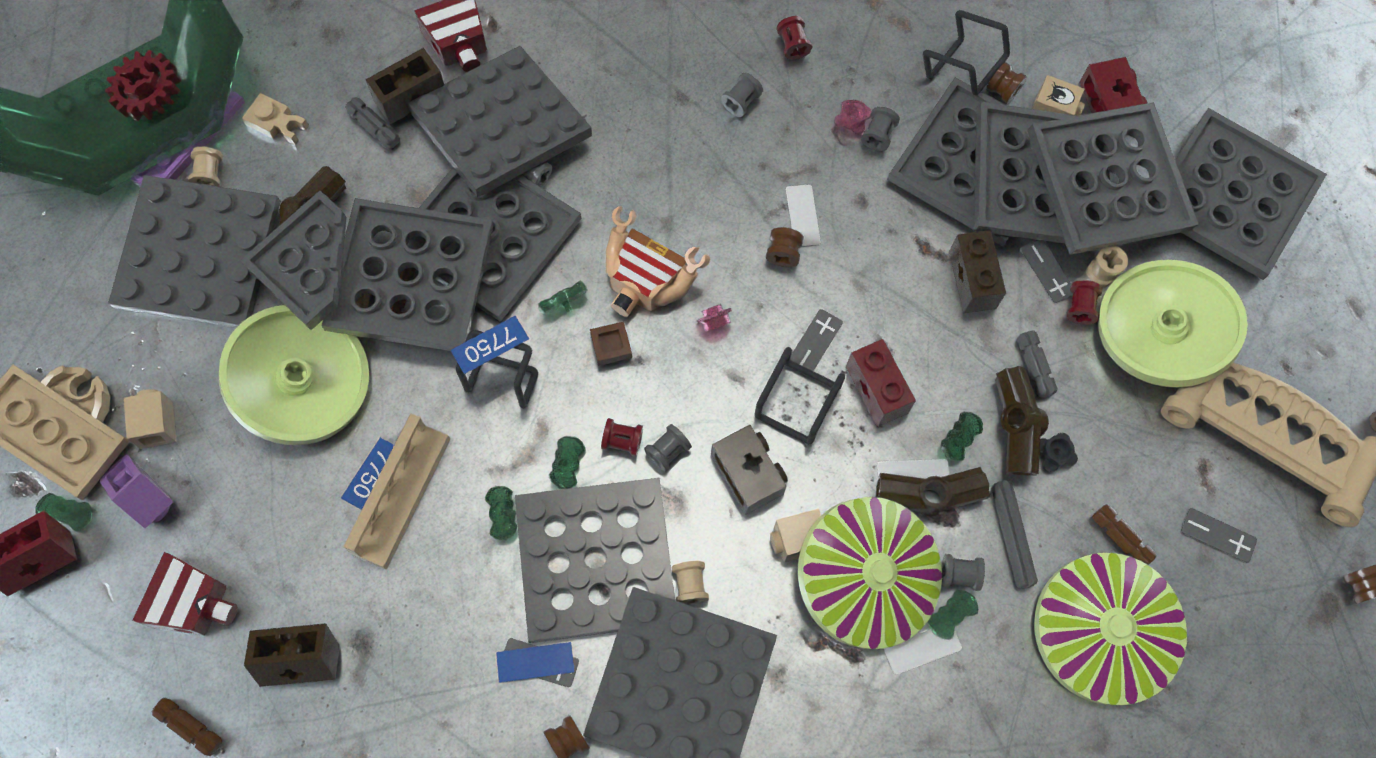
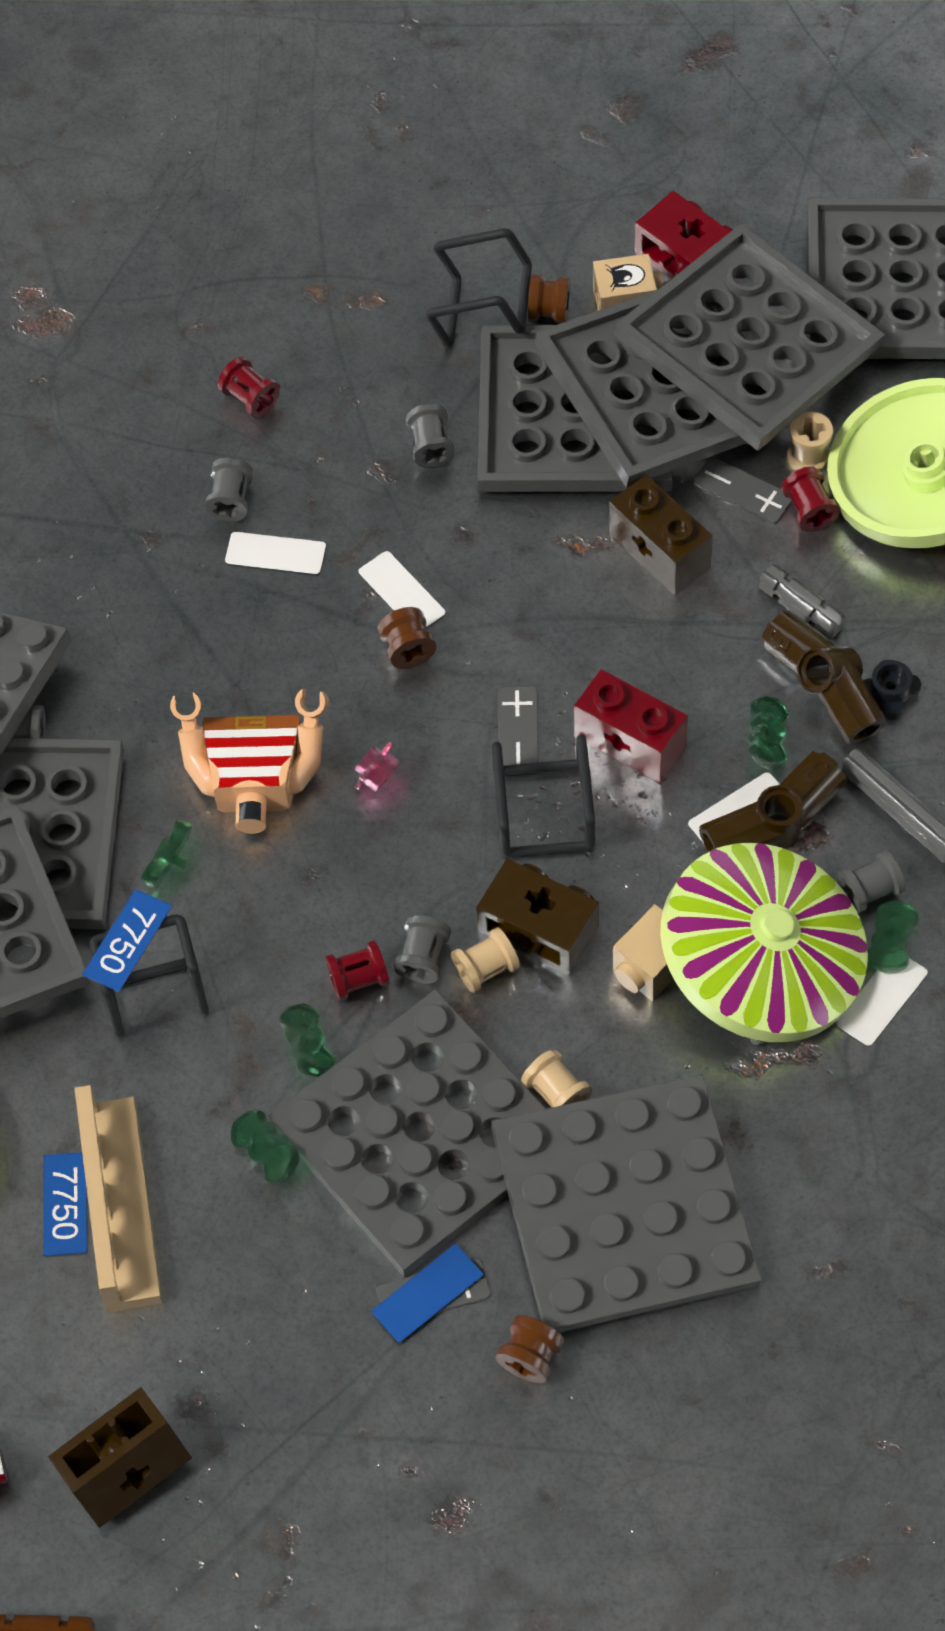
camera: 25 degrees left, 10 degrees down
reddish brown plate [590,321,632,366] -> none
clear pink plate [834,100,872,135] -> none
none -> white sticker [225,532,326,574]
none -> tan bush [451,927,520,993]

